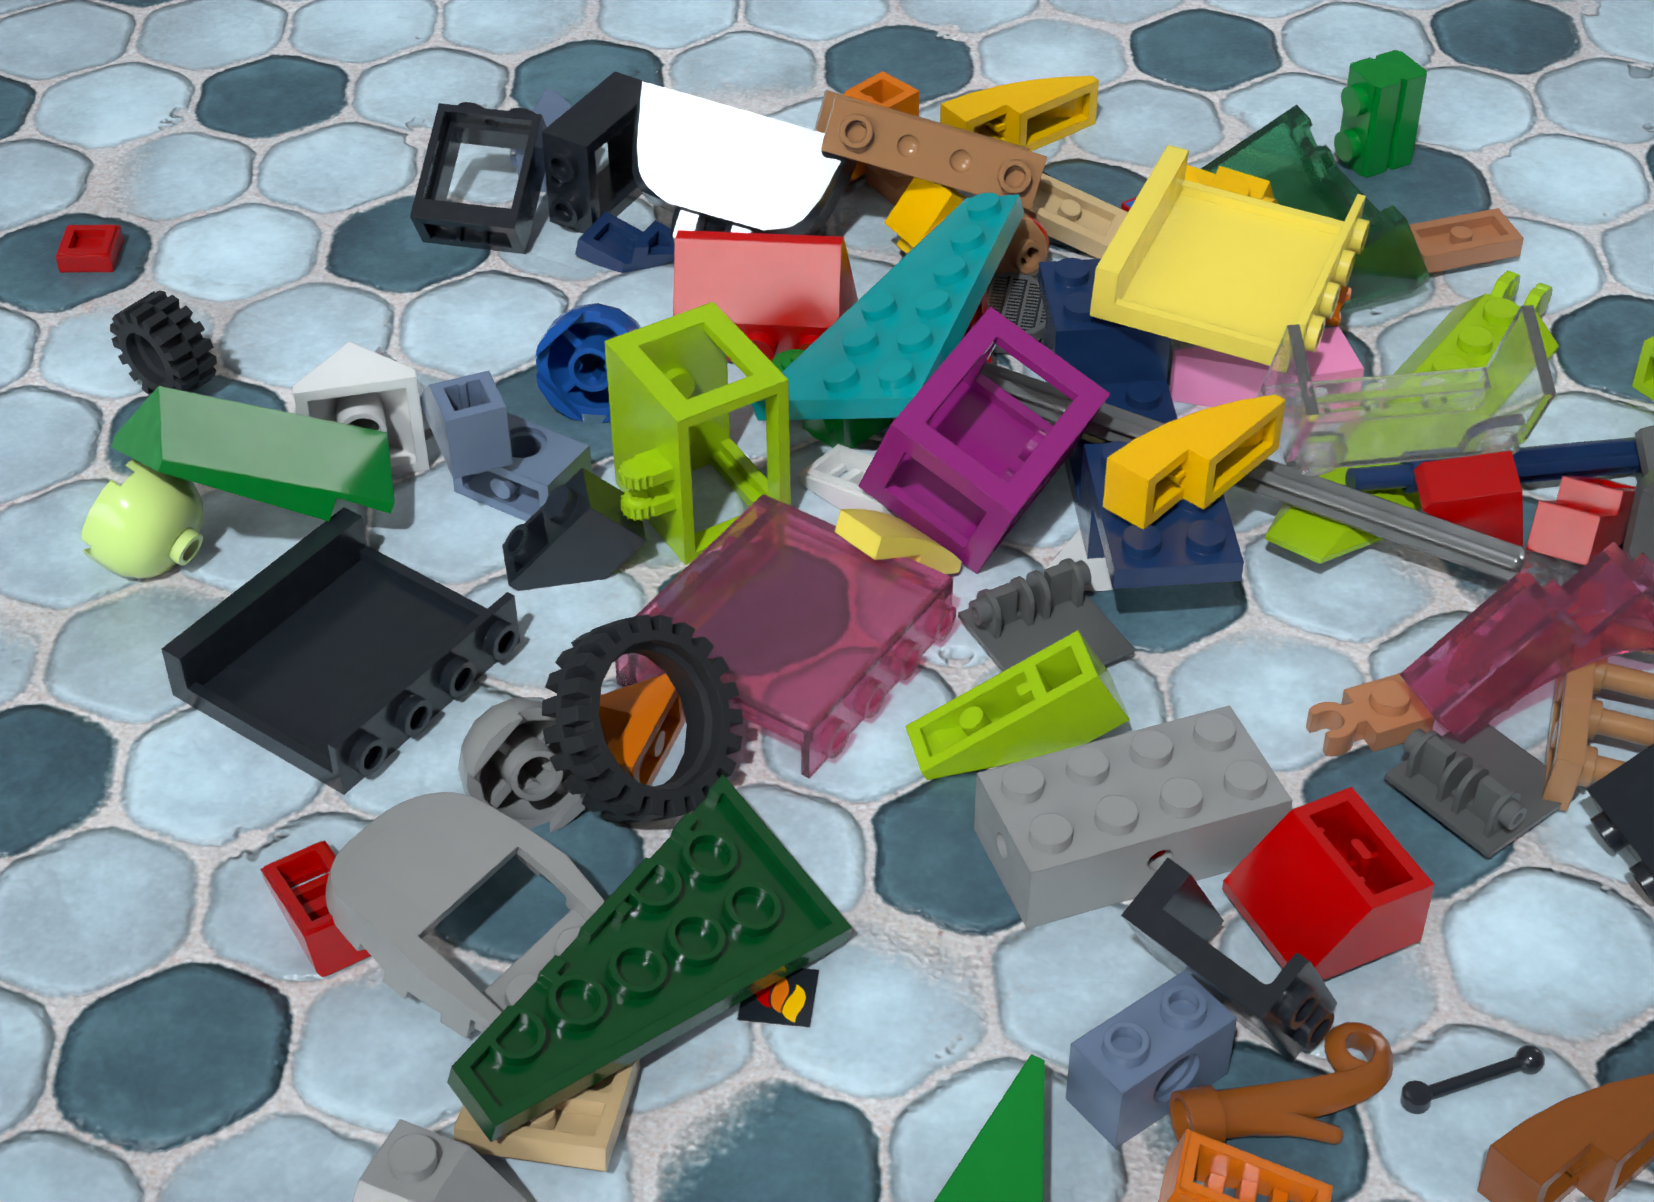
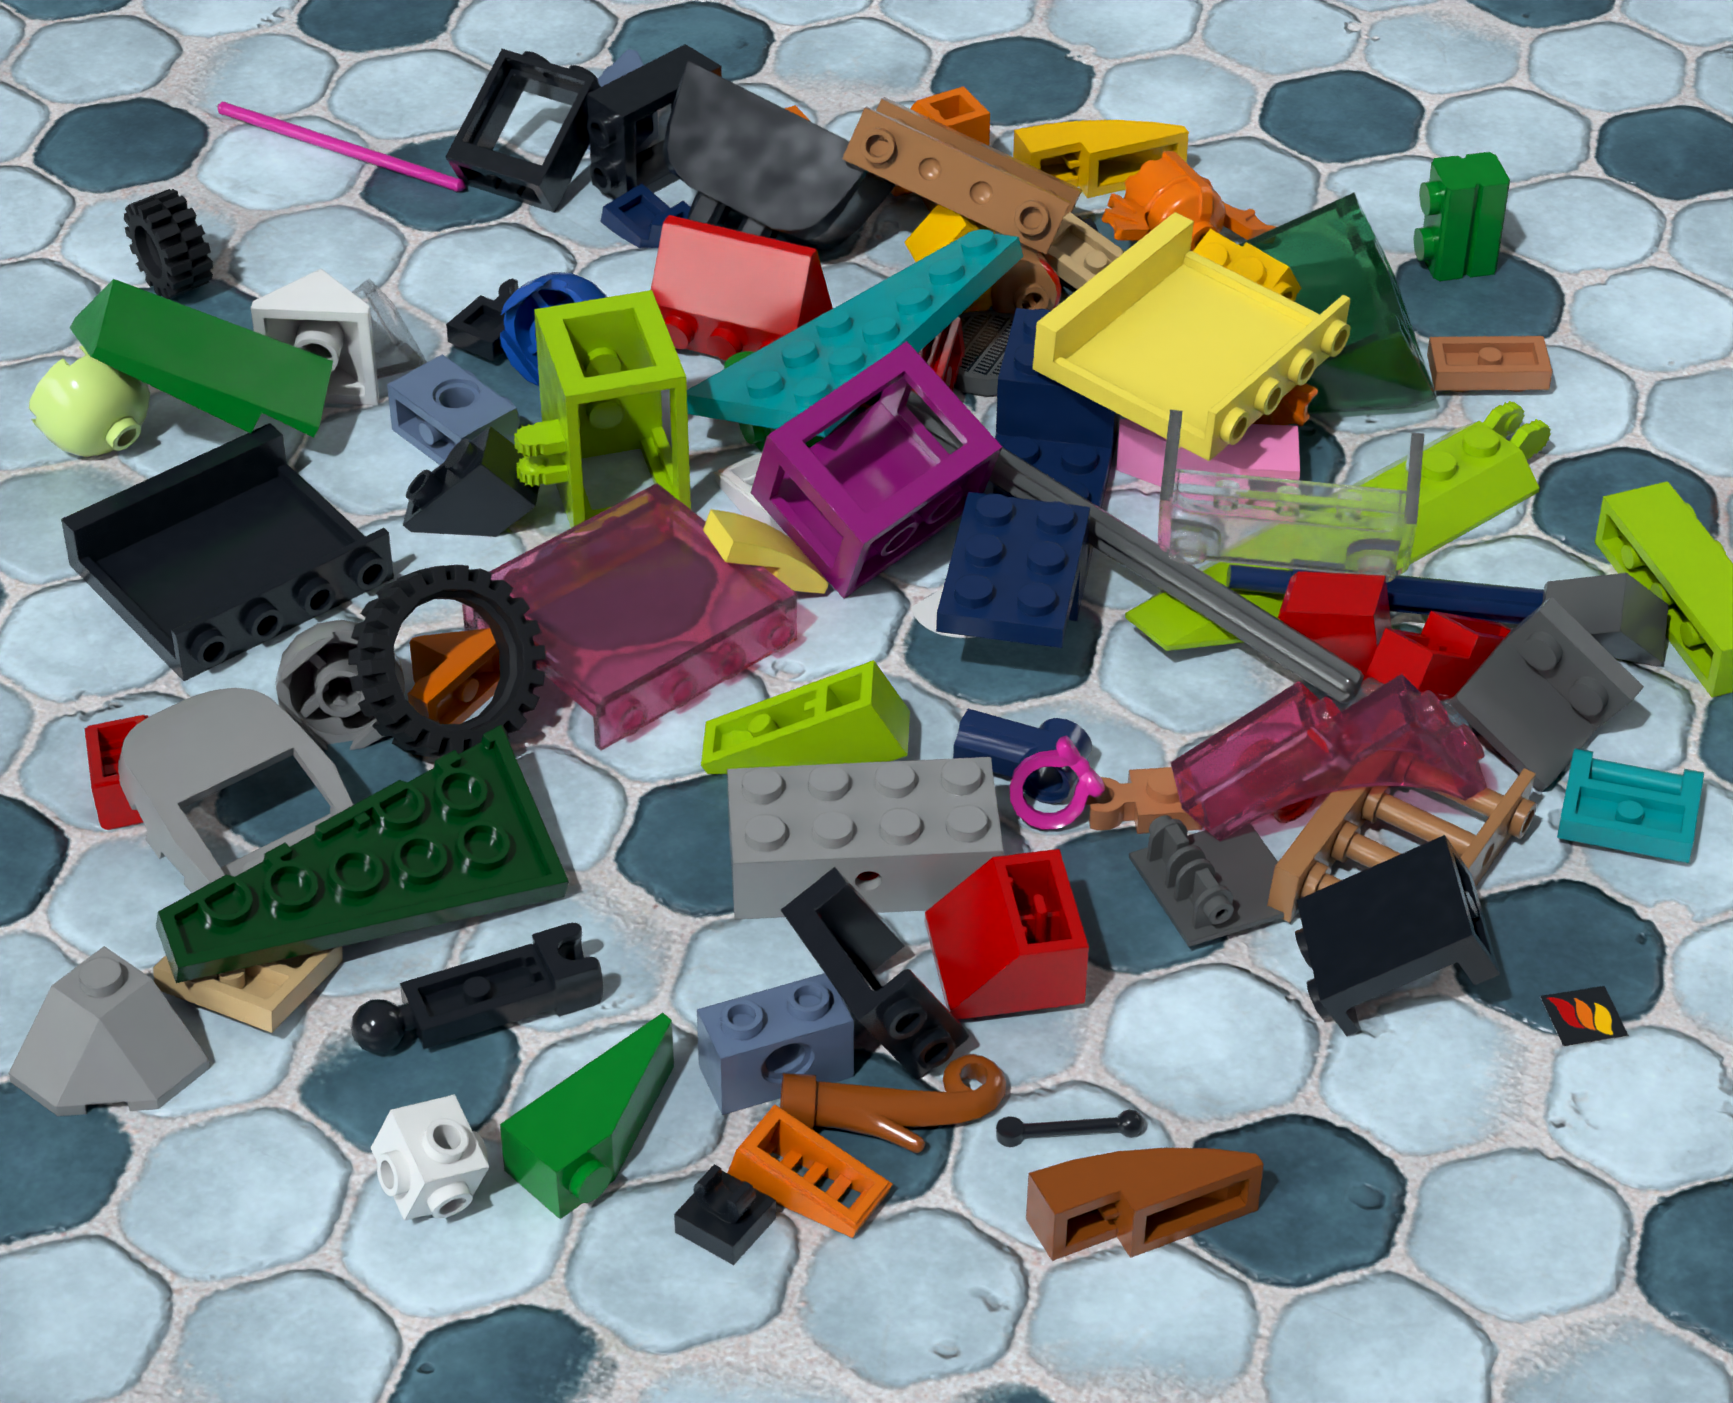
camera: 15 degrees right, 0 degrees up
red tile [56,225,124,273] -> none
sand blue slope [420,370,513,479] -> none
black sticker [737,968,819,1028] -> none
dark grey hinge [958,558,1135,671] -> none
yellow slope [1103,394,1286,530] -> none
none -> dark pink axle [217,101,466,192]
none -> black plate [351,923,603,1053]
none -> black plate [446,278,518,361]
none -> dark blue piece [953,708,1092,804]
none -> dark pink piece [1010,735,1105,830]
none -> orange helmet [1101,151,1277,251]

